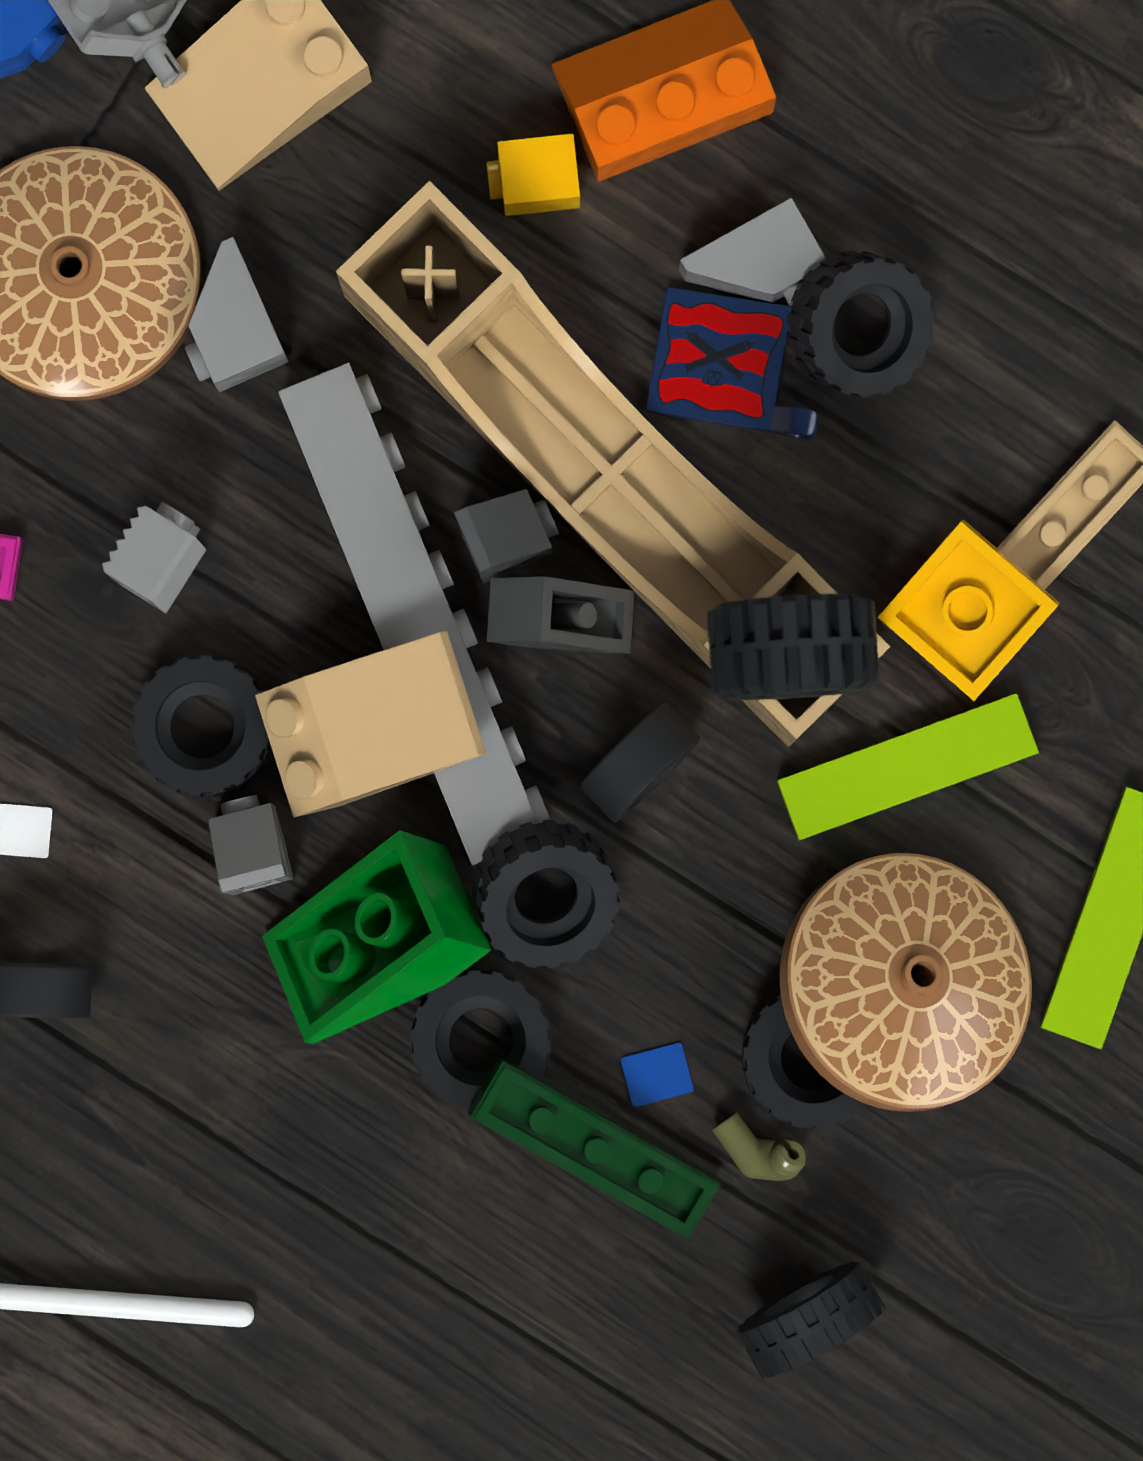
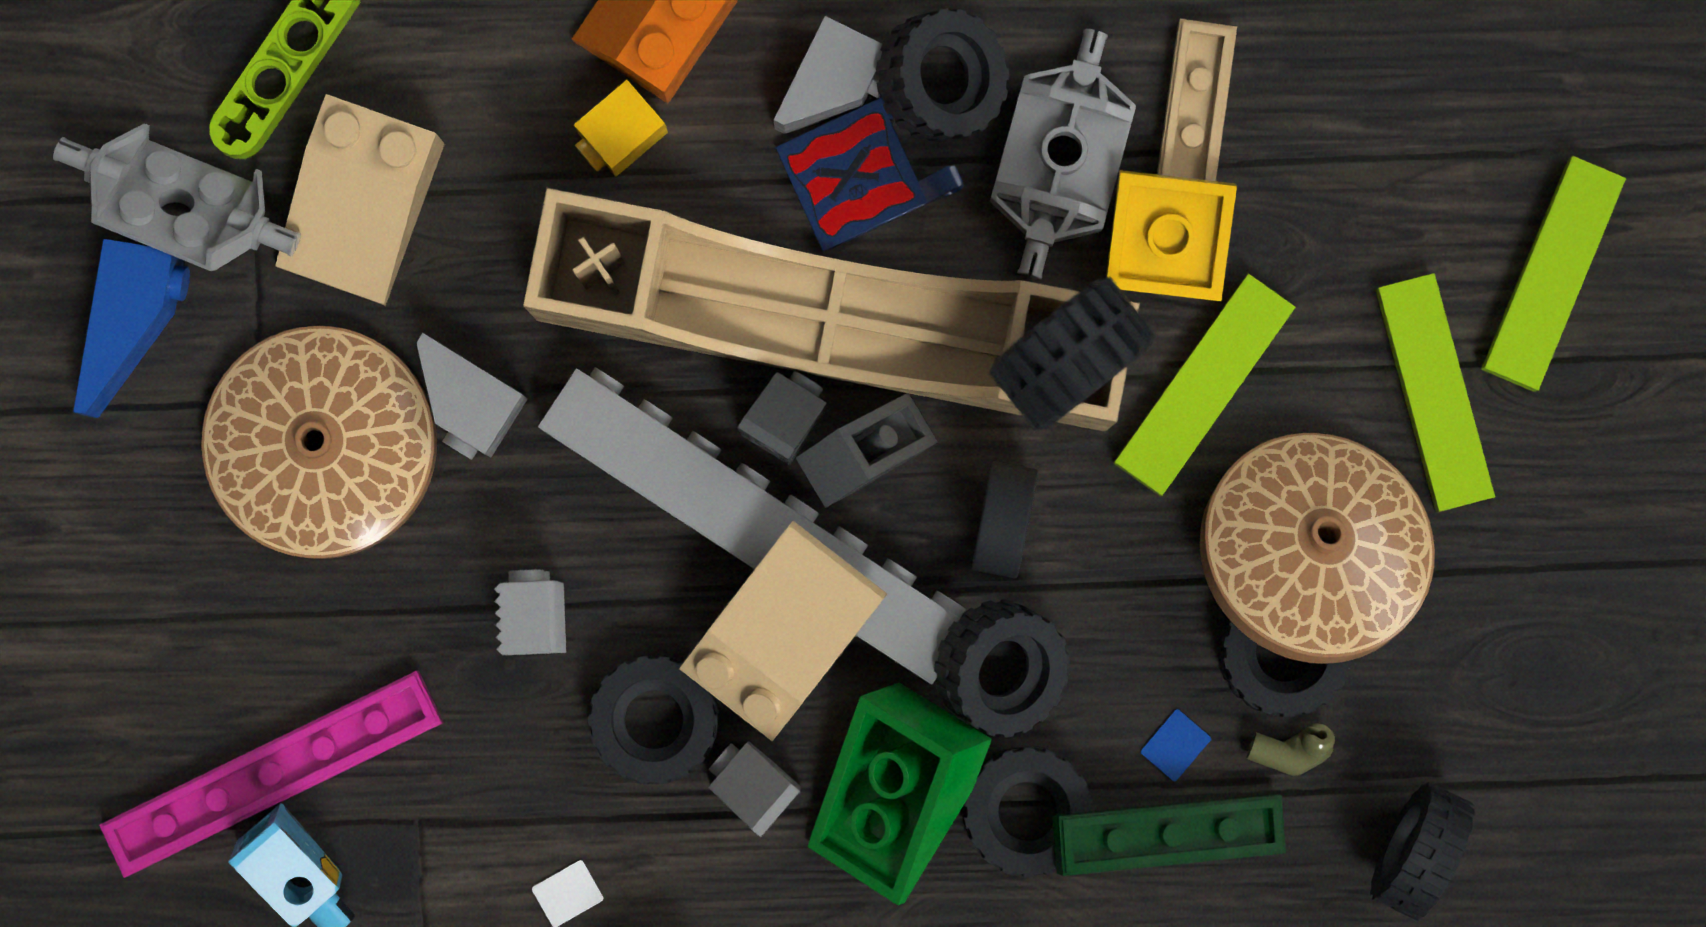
camera: 40 degrees left, 0 degrees up
none -> light grey plate [990,29,1136,279]

